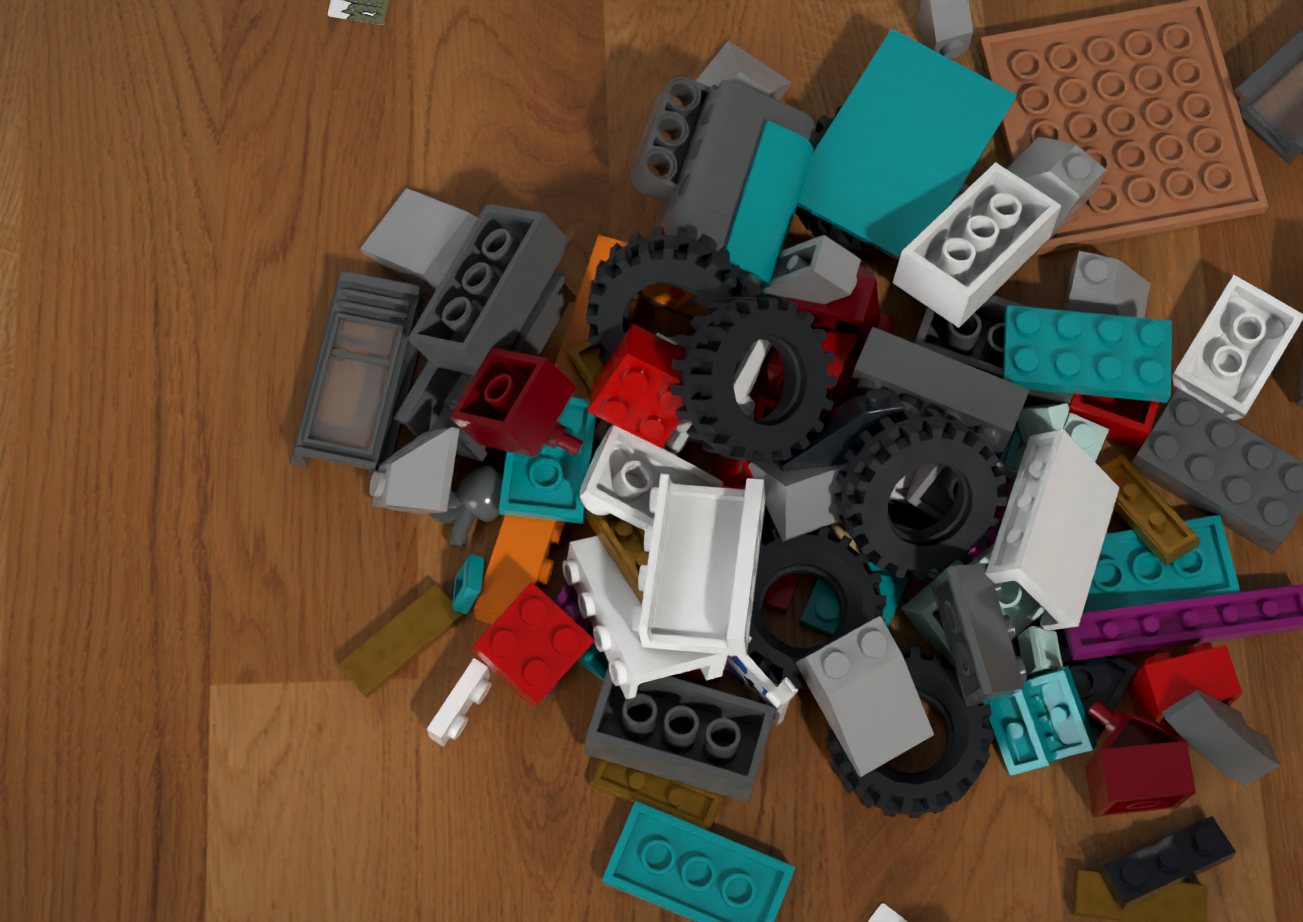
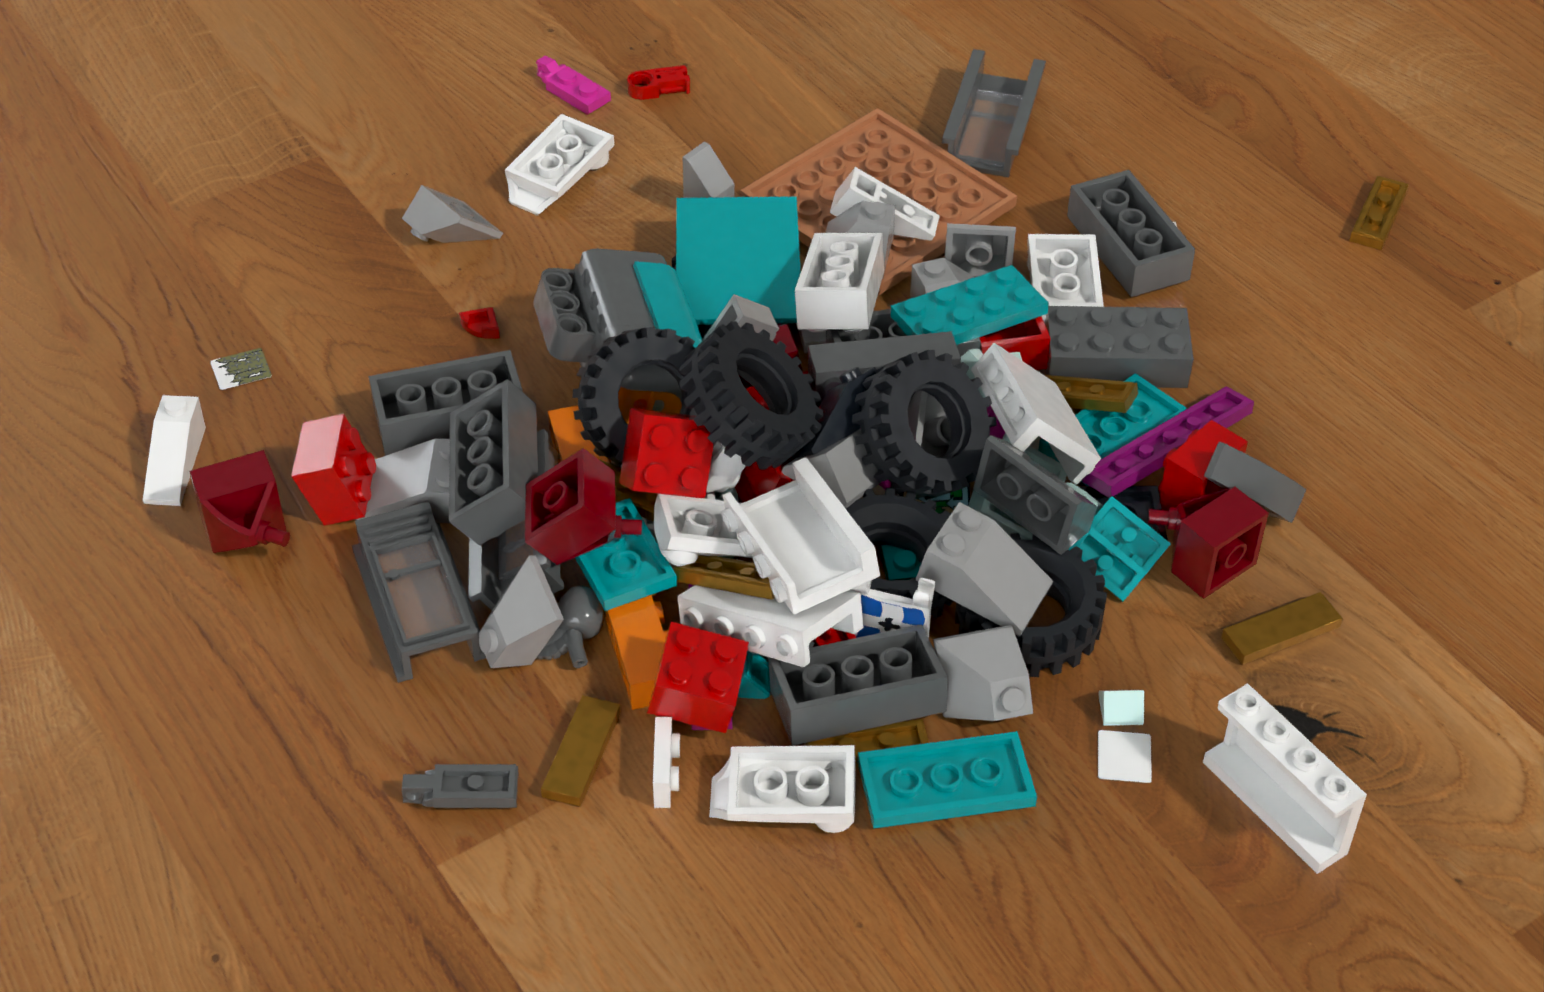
camera: 30 degrees left, 25 degrees down
teal tile [452,554,484,615] -> none
black plate [1100,816,1236,910] -> none
none -> white slope [143,395,206,506]
none -> dark red piece [189,450,290,553]
none -> red piece [291,414,376,526]
none -> dark grey brick [368,350,523,456]
none -> dark grey hinge [402,764,519,808]
none -> red tile [459,307,500,339]
none -> white slope [709,745,855,833]
none -> white slope [830,167,940,241]
none -> light grey slope [933,625,1033,721]
none -> light grey slope [945,223,1016,277]
none -> light aqua slope [1098,690,1144,726]

